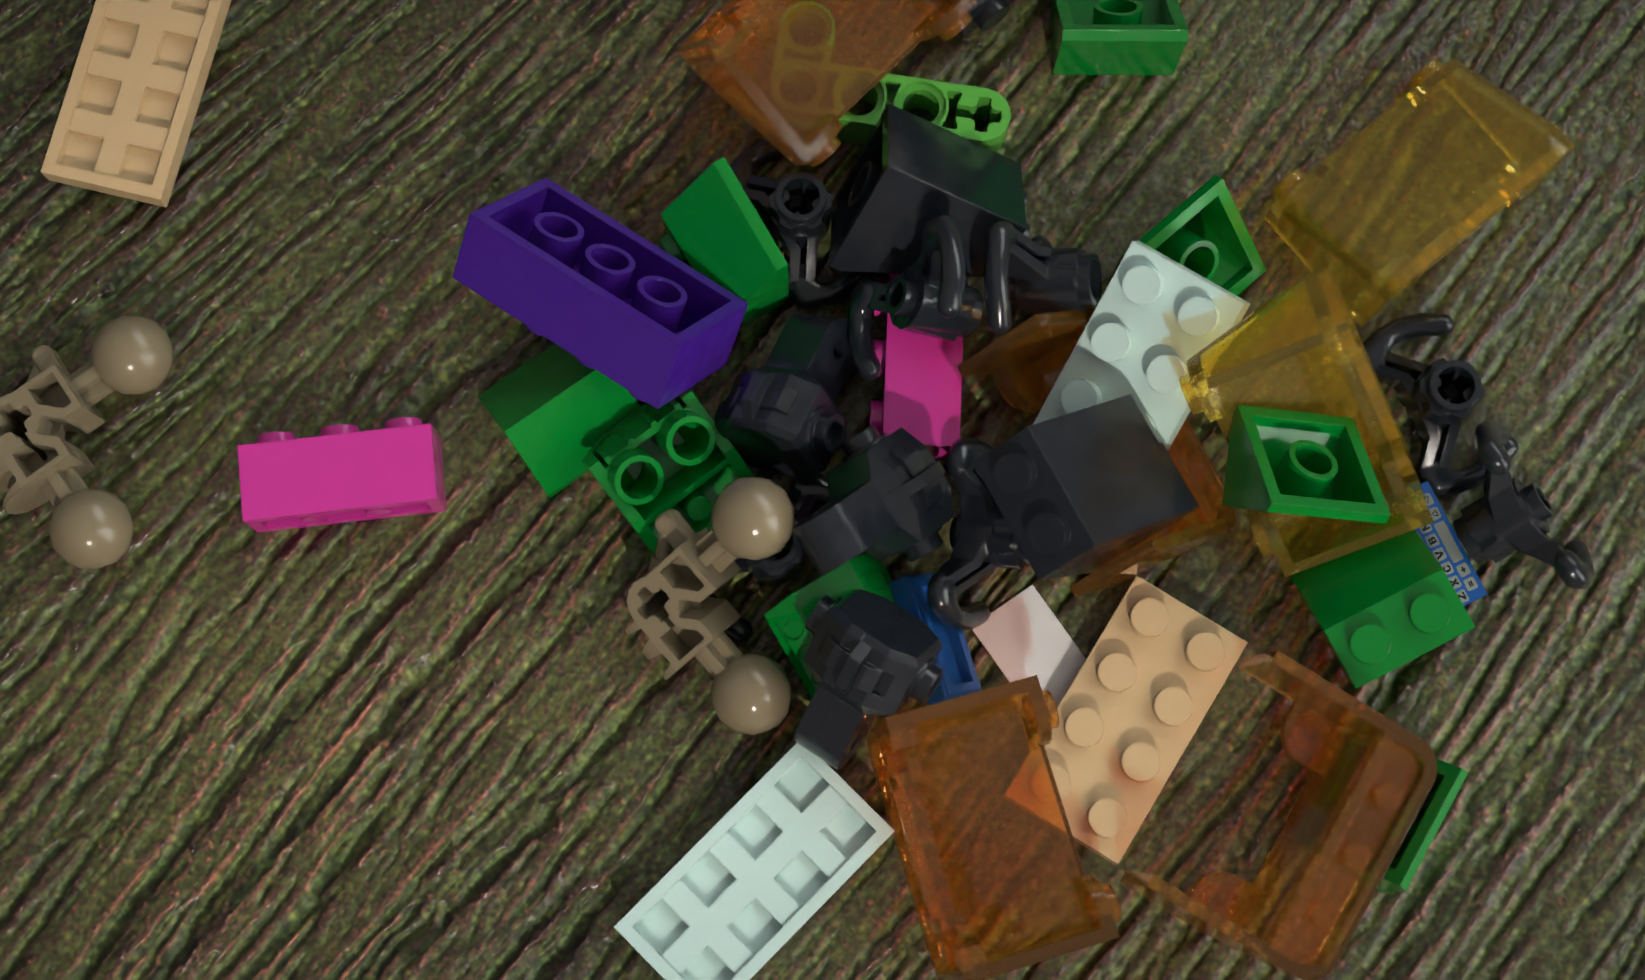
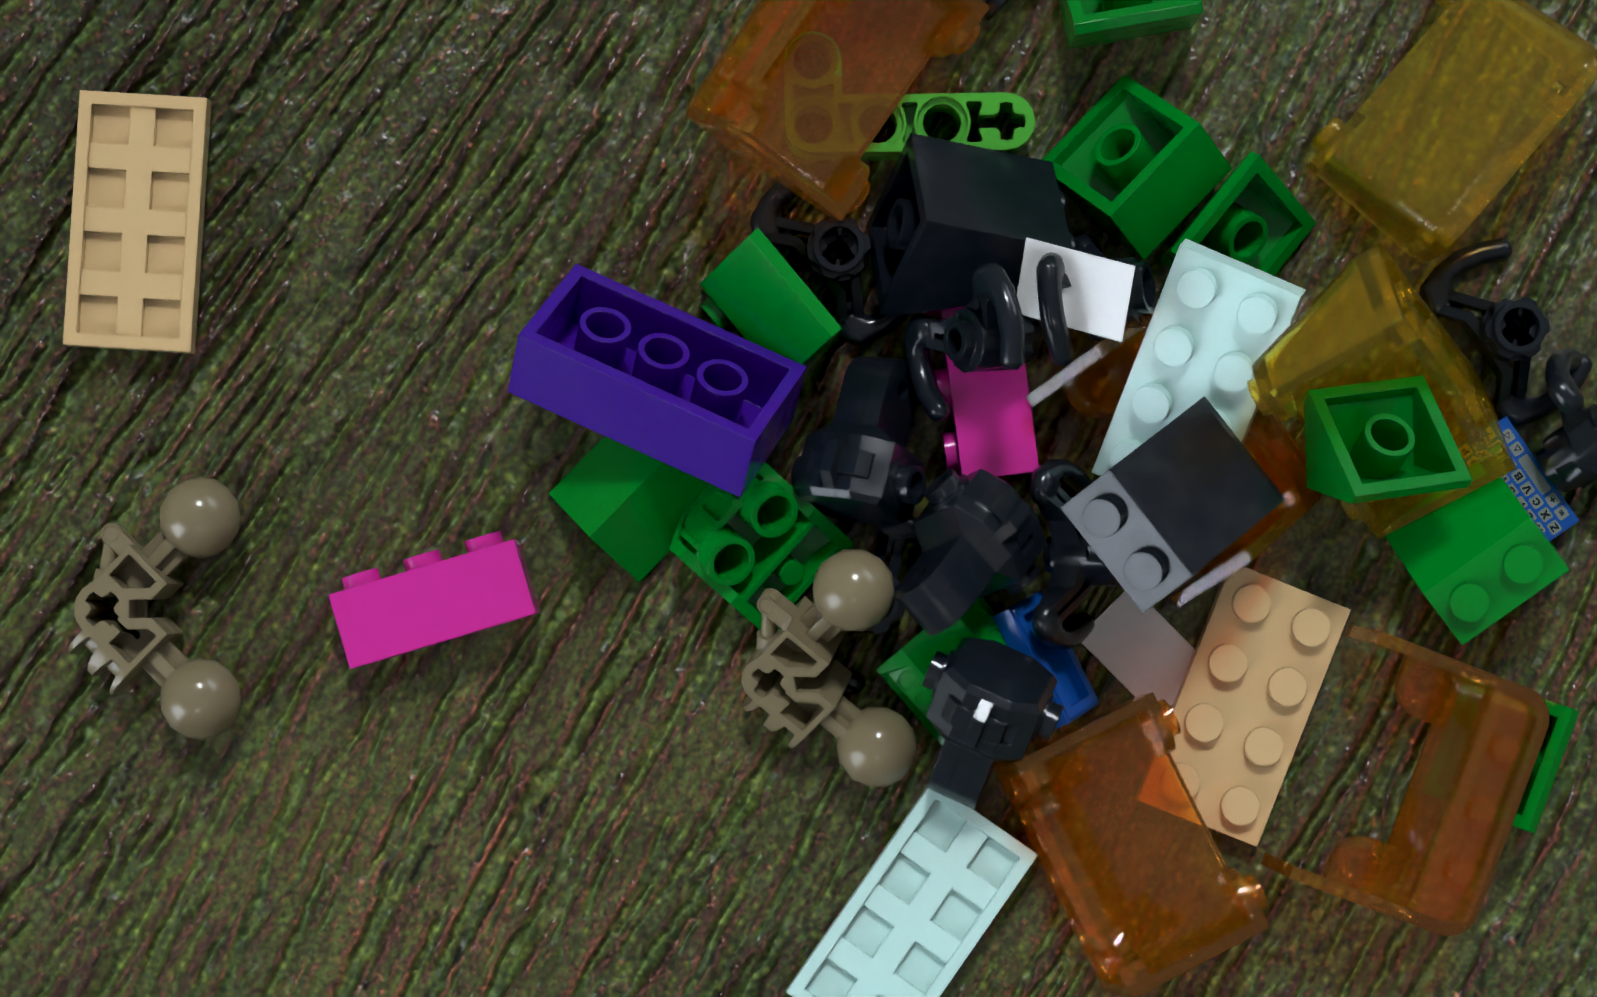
camera: 10 degrees left, 10 degrees up
none -> white sticker [1017,237,1136,342]
none -> green slope [1042,74,1232,260]

